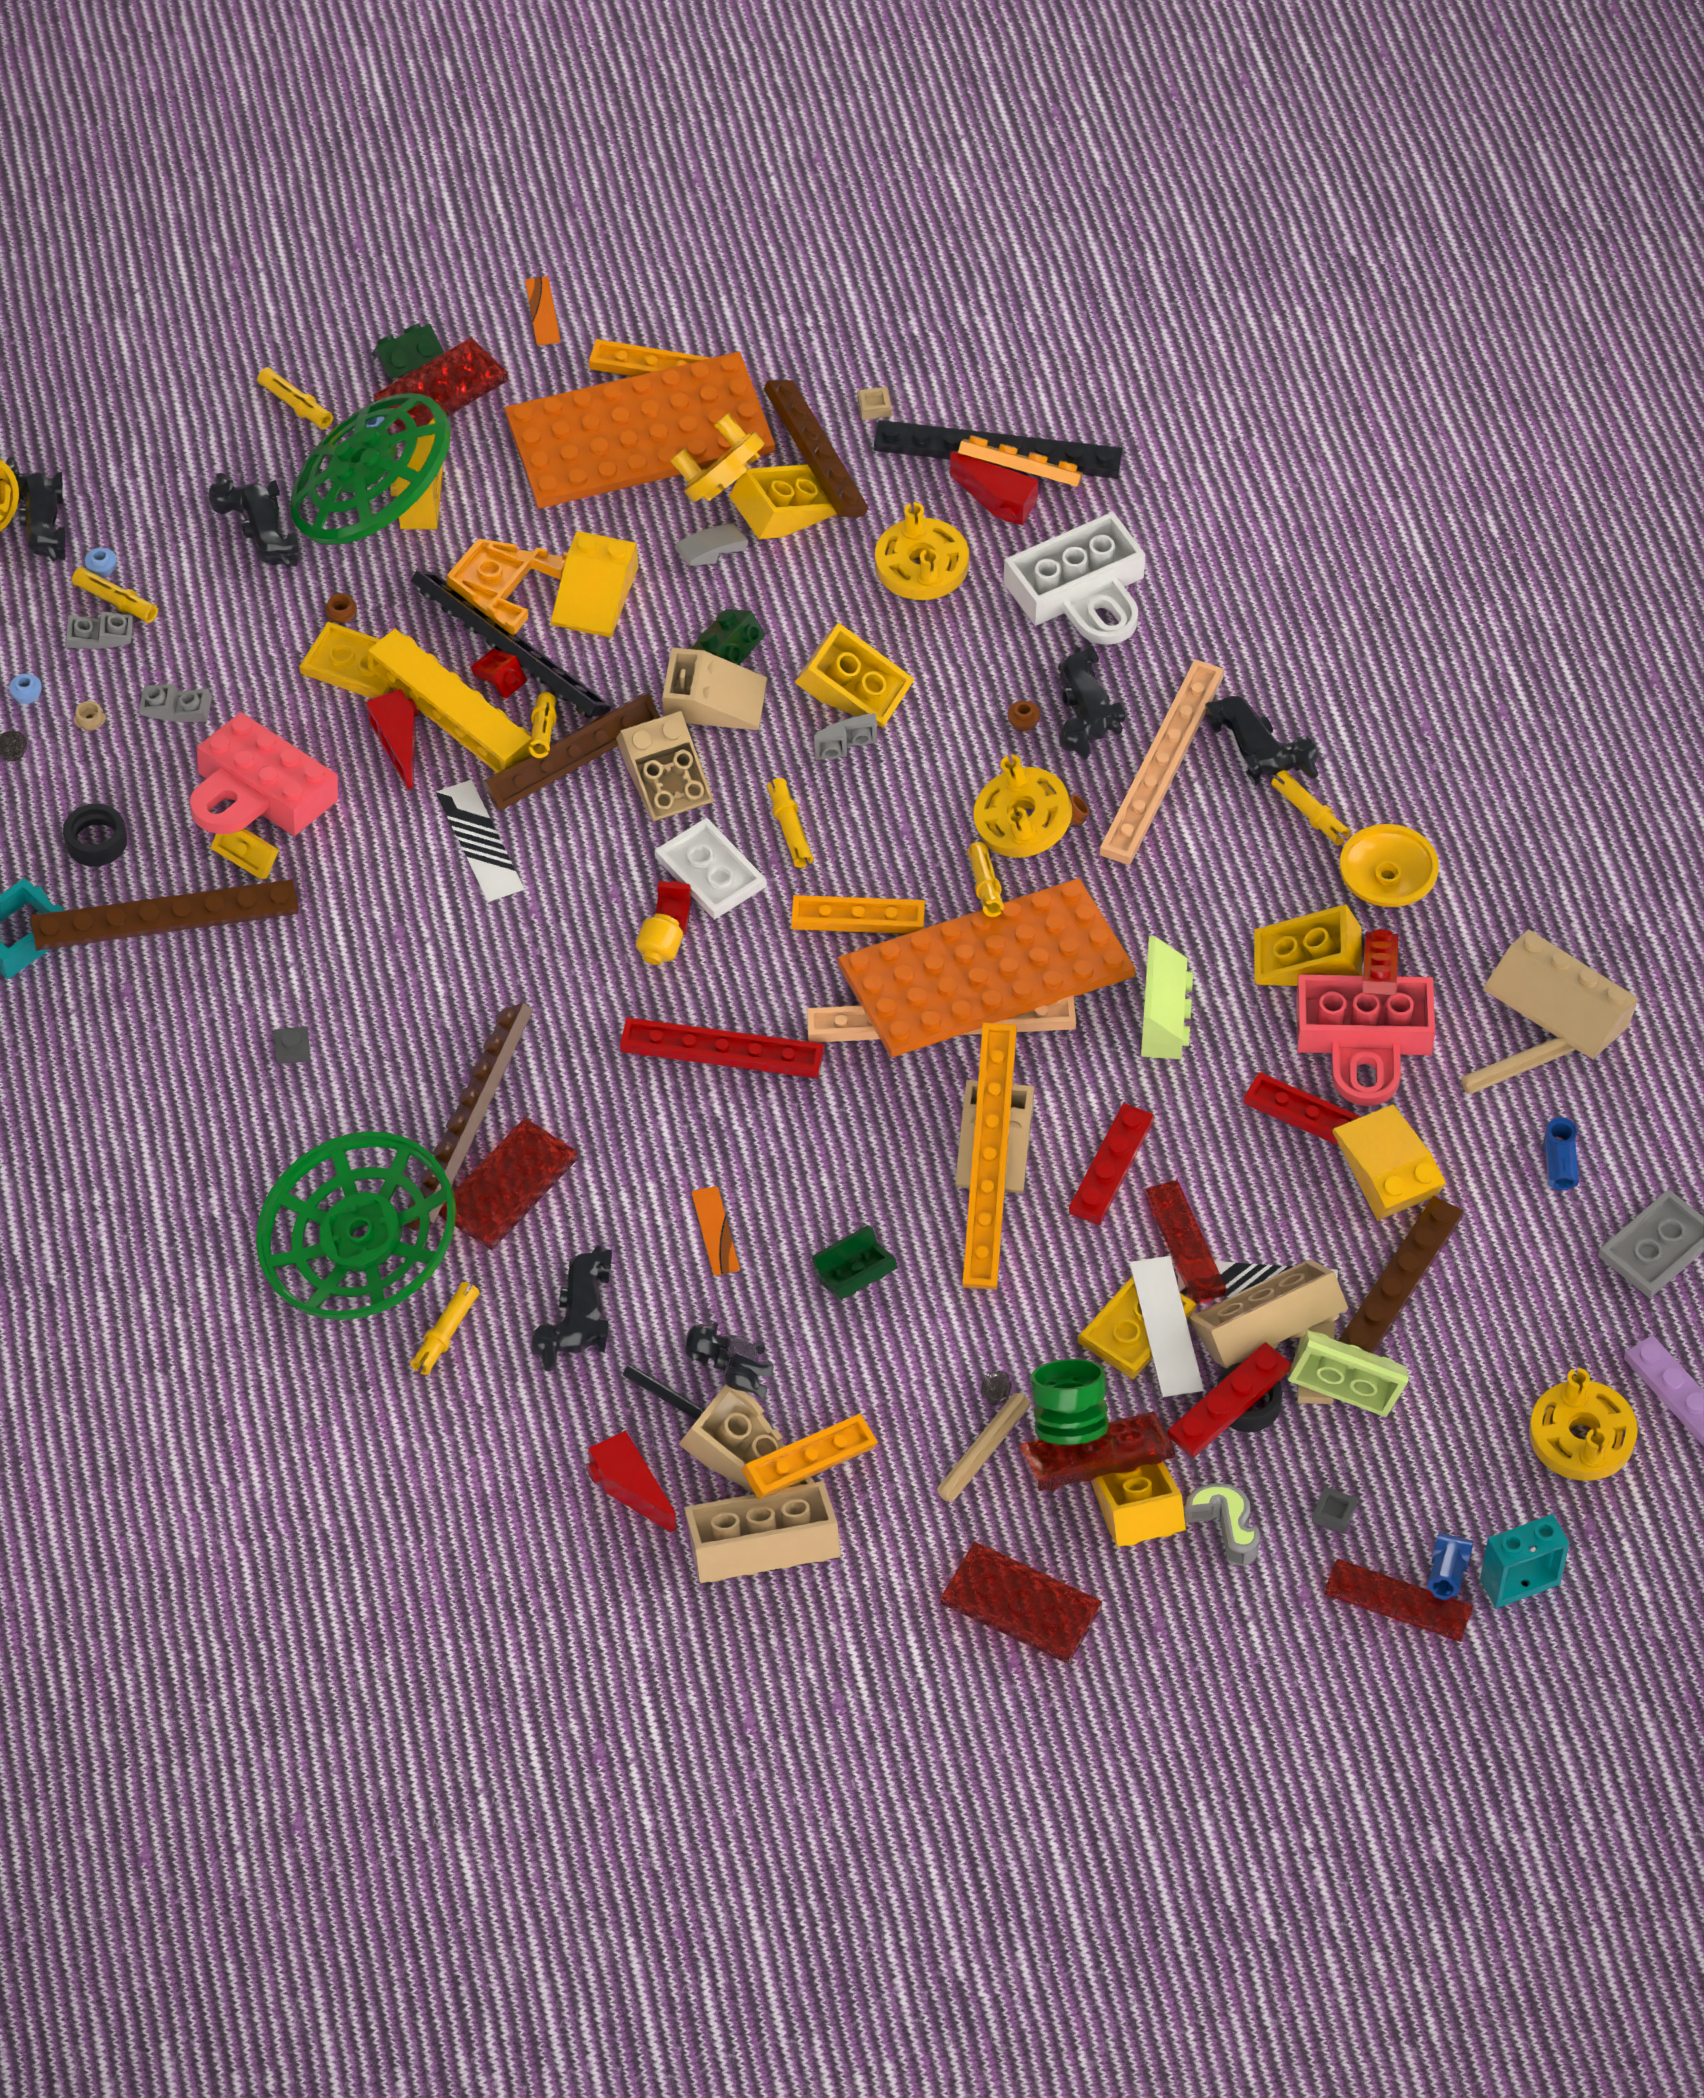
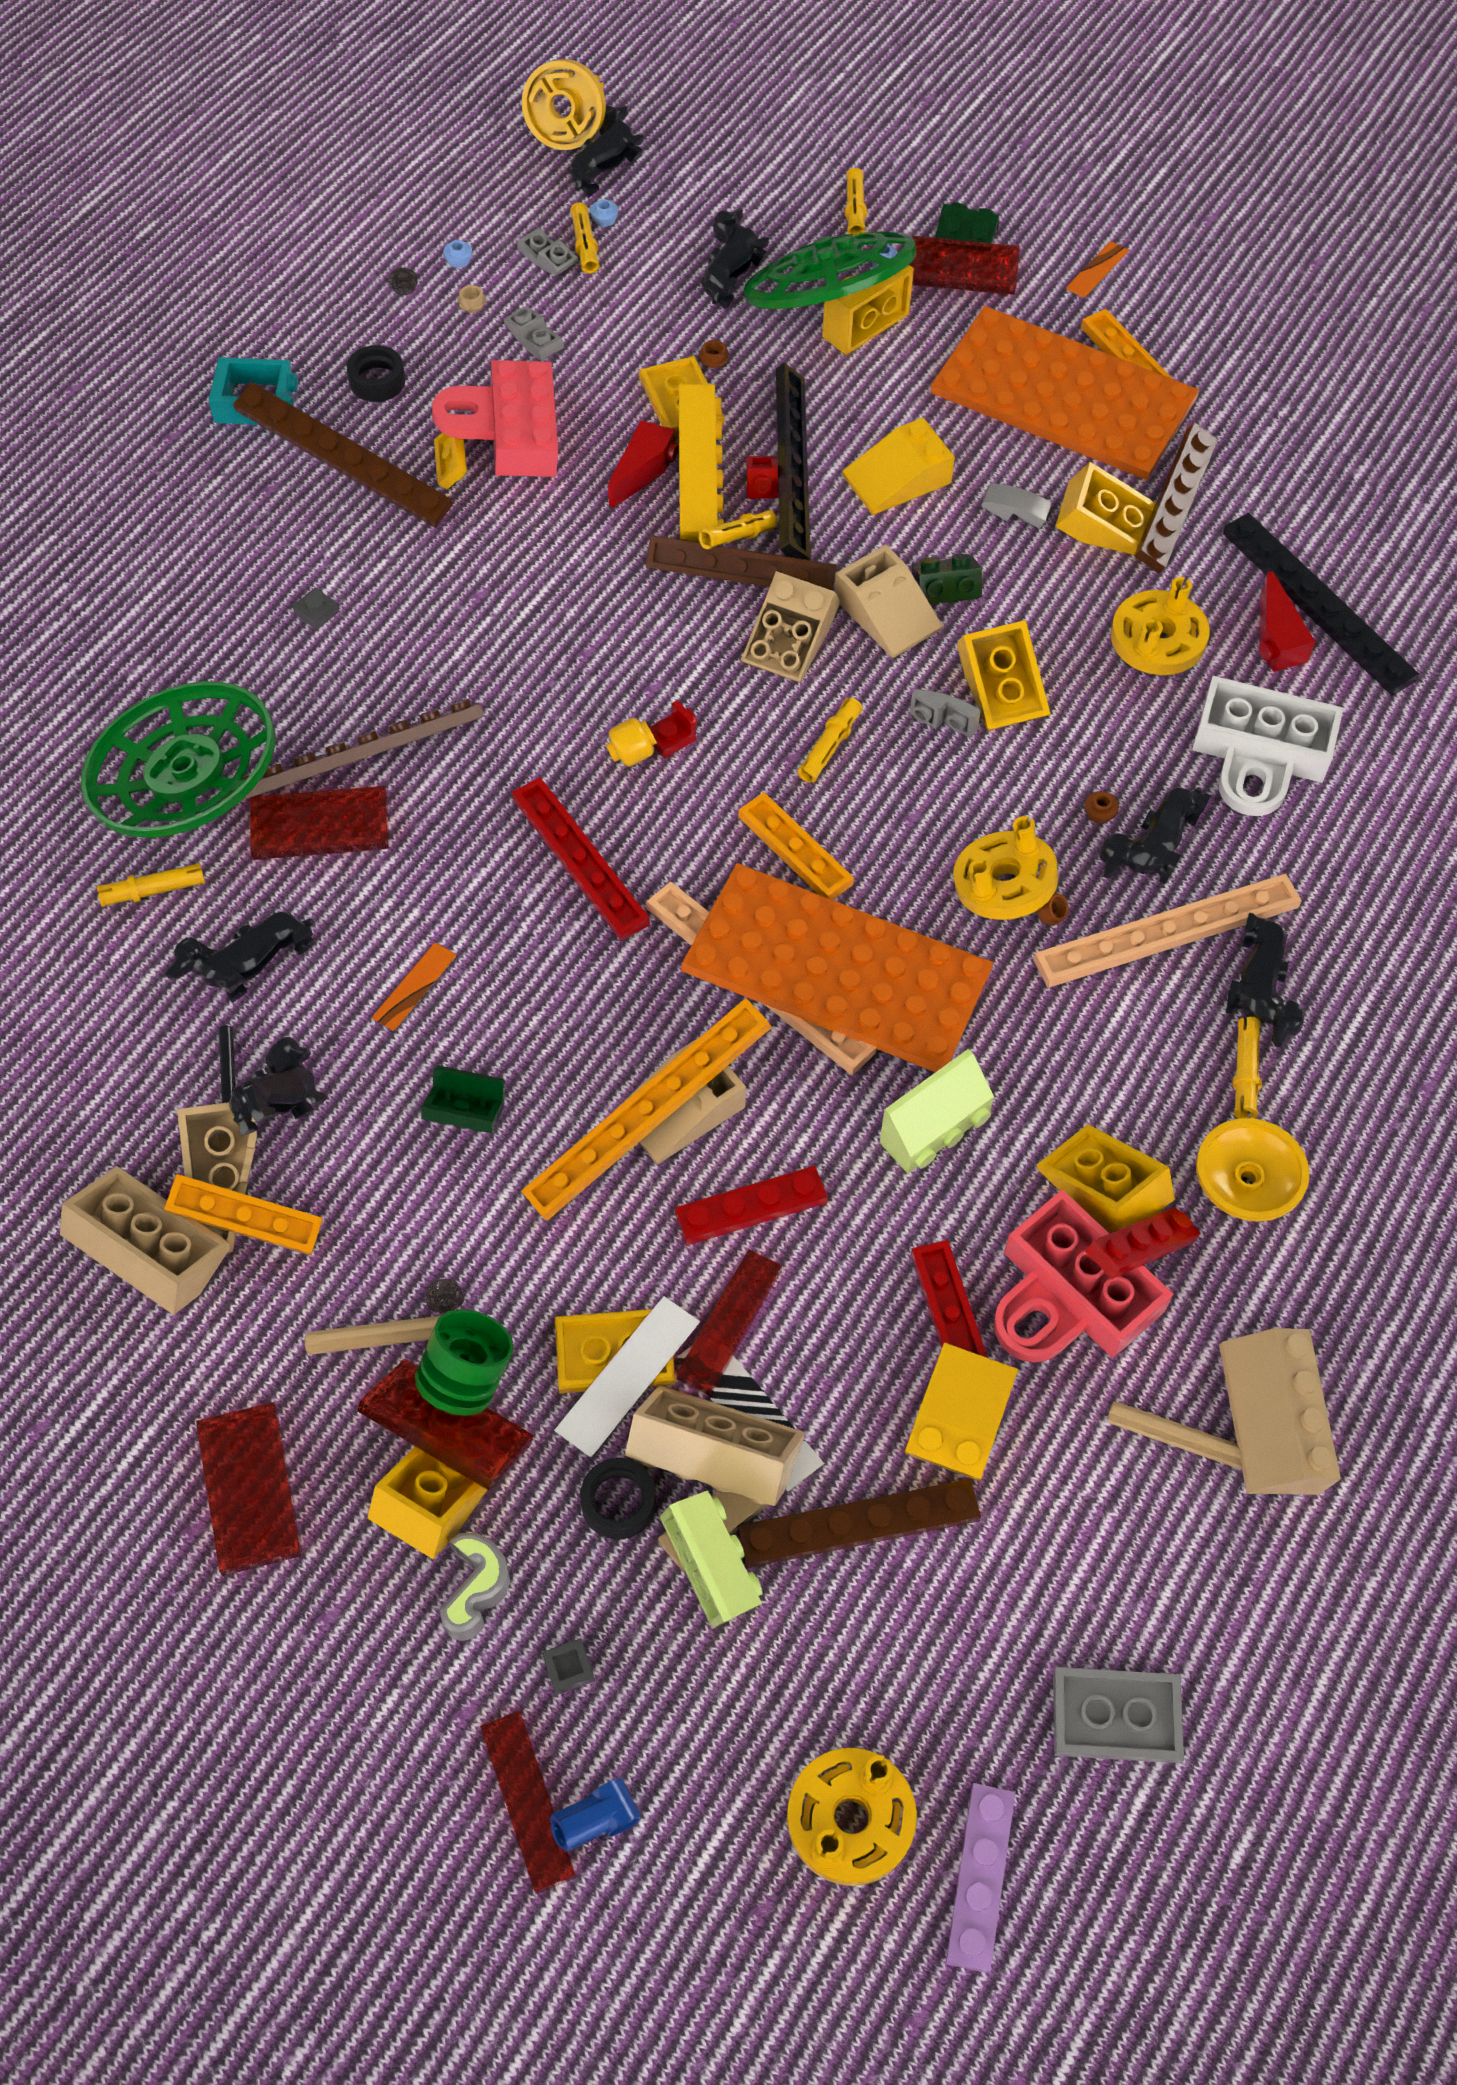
camera: 45 degrees right, 5 degrees up
white sticker [435,780,525,902] -> none
light orange wing [447,539,568,635] -> none
red slope [586,1430,676,1532] -> none
white plate [655,818,767,920] -> none
yellow piece [670,413,765,503] -> none
tan tile [857,387,892,420] -> none
light orange plate [958,436,1083,487] -> none
yellow pin [967,842,1004,917] -> none
red plate [1168,1342,1291,1458] -> none
teal window [1480,1514,1569,1609] -> none
blue piece [1542,1117,1579,1190] -> none

